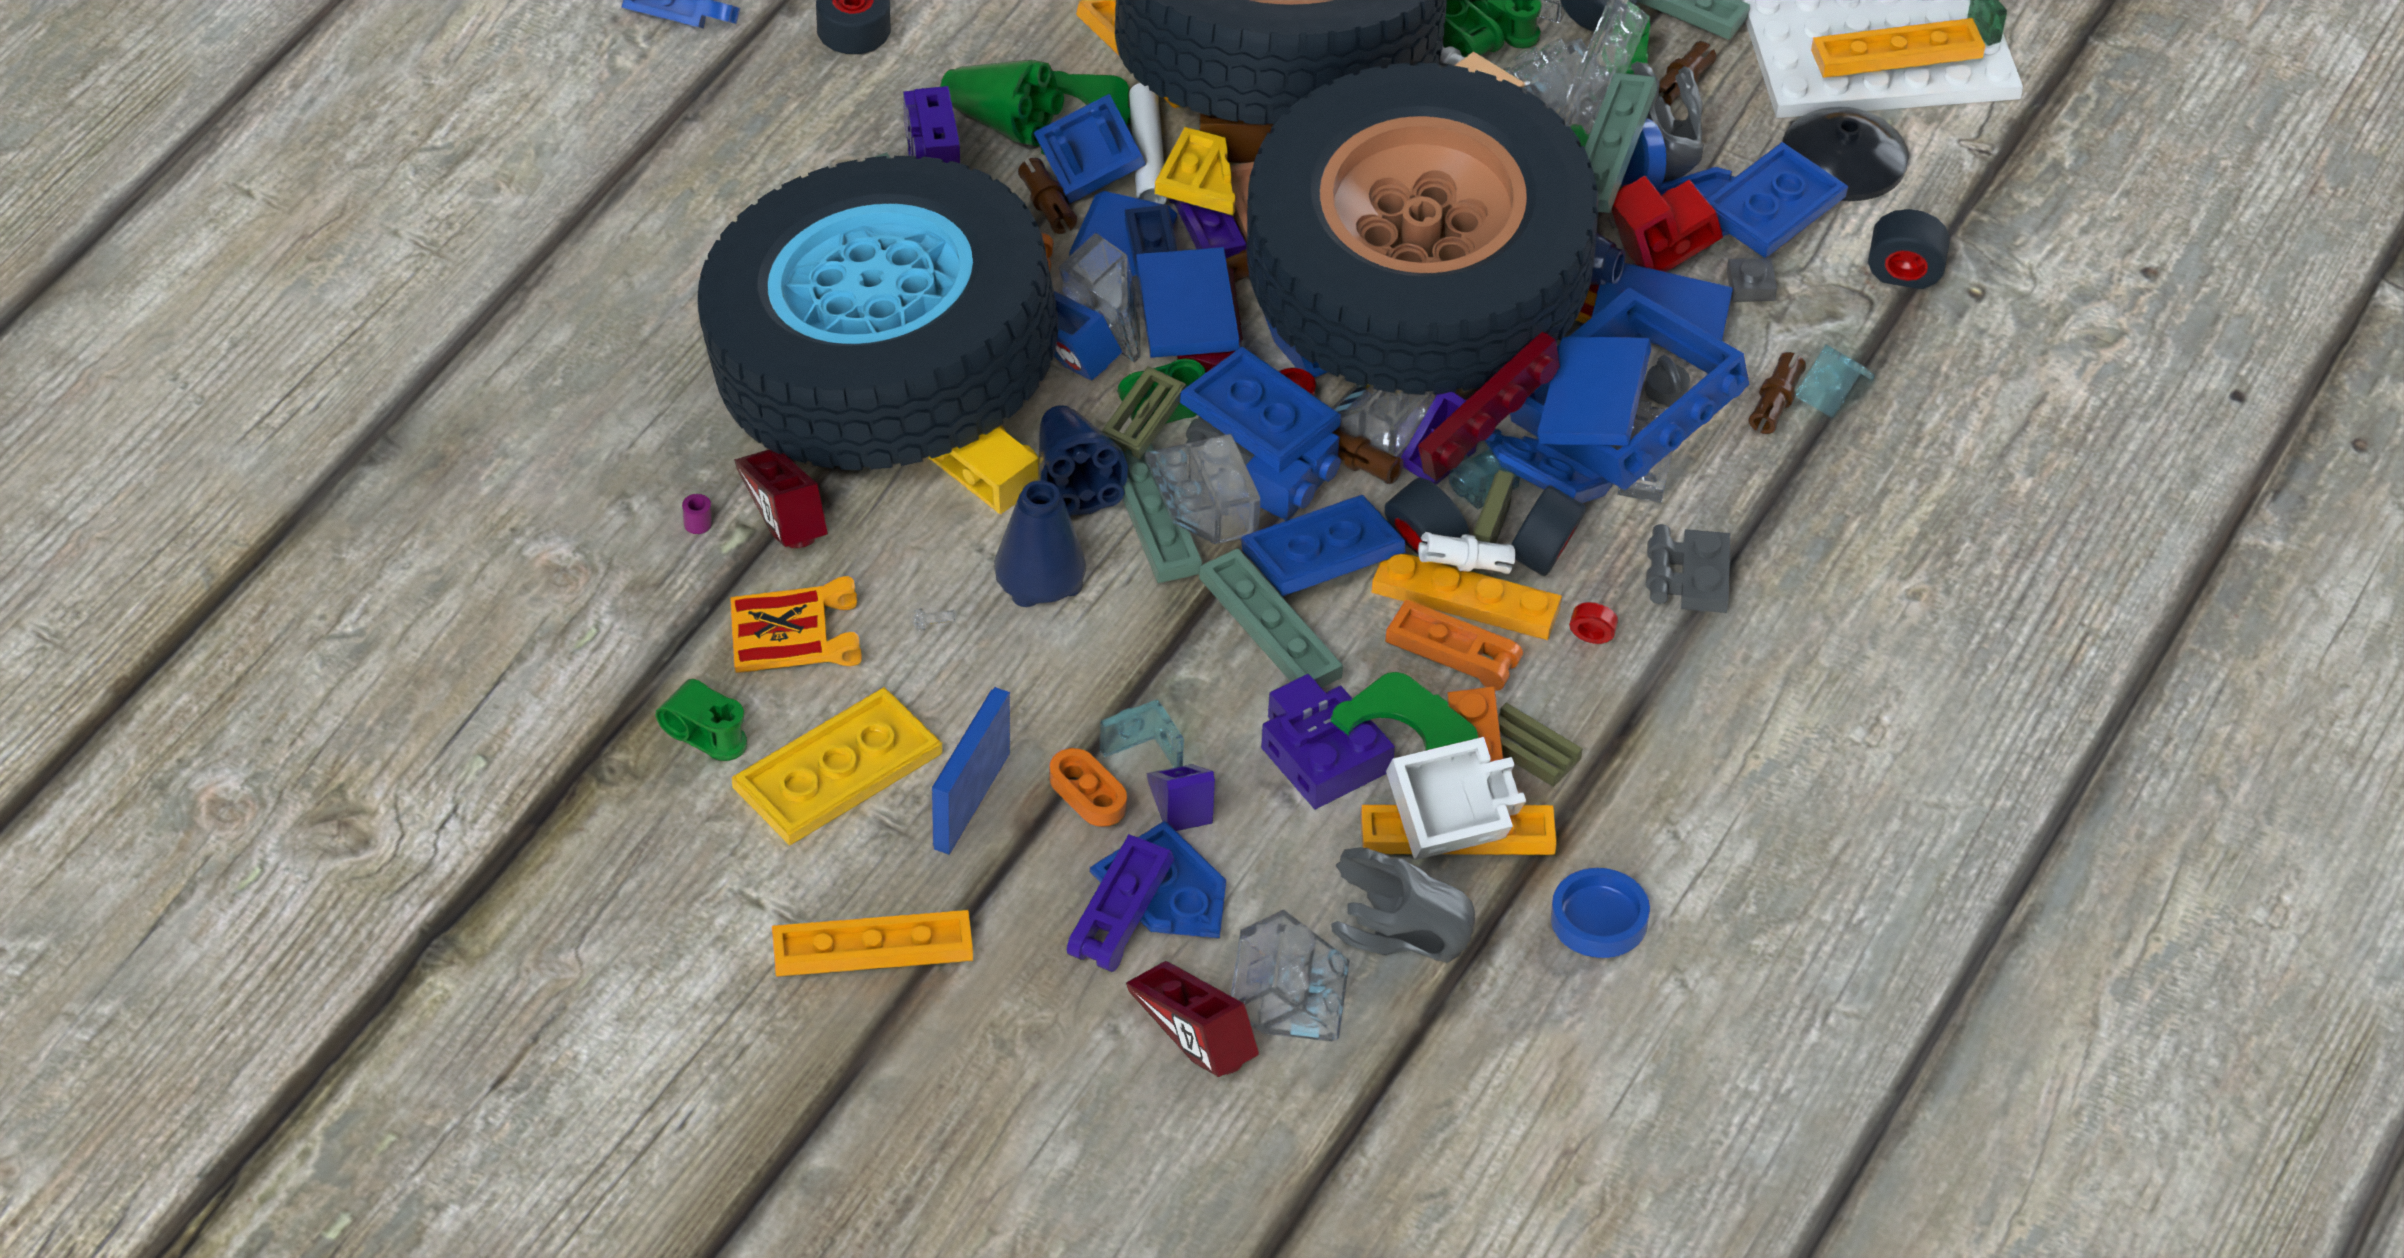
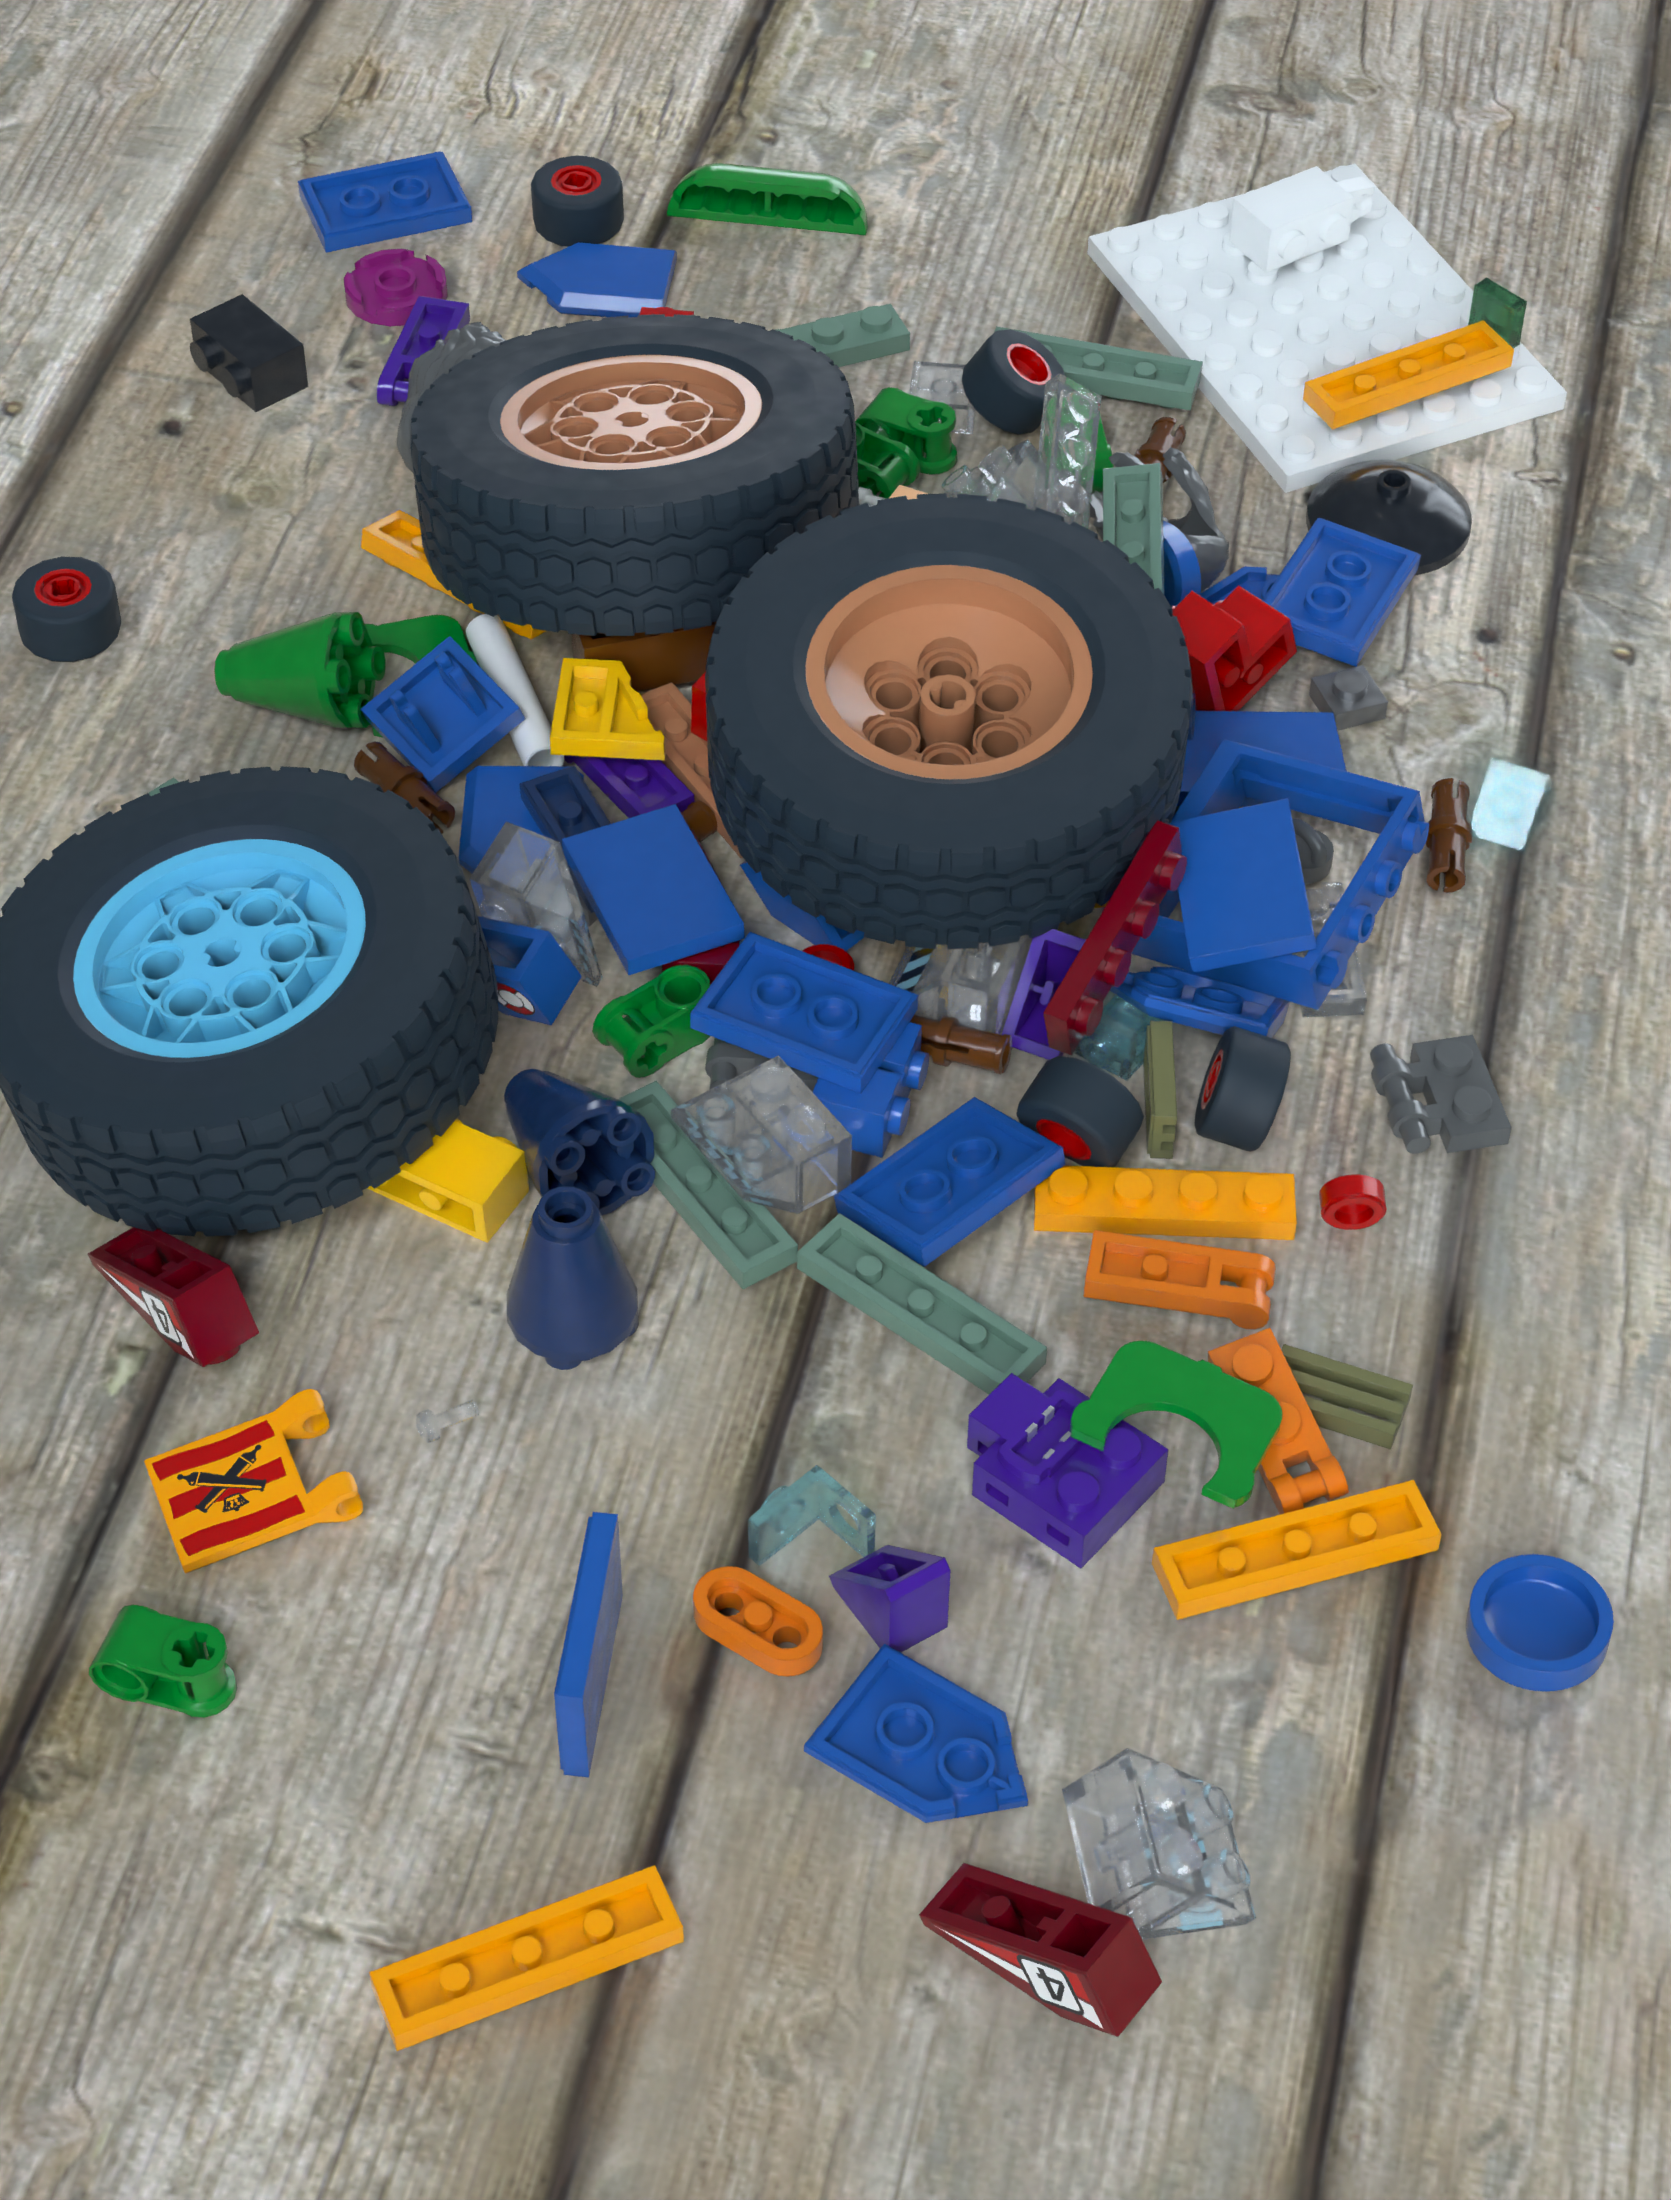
camera: 15 degrees left, 0 degrees up
magenta piece [682,494,712,534] -> none
yellow tile [732,687,942,846] -> none
dark purple piece [903,86,960,163] -> none
dark purple plate [1067,834,1175,972] -> none
olive tile [1102,366,1186,459] -> none
dark grey hair [1331,847,1475,963] -> none
white piece [1386,737,1526,860] -> none
white pin [1418,532,1515,574] -> none
black wheel [1868,209,1950,289] -> none

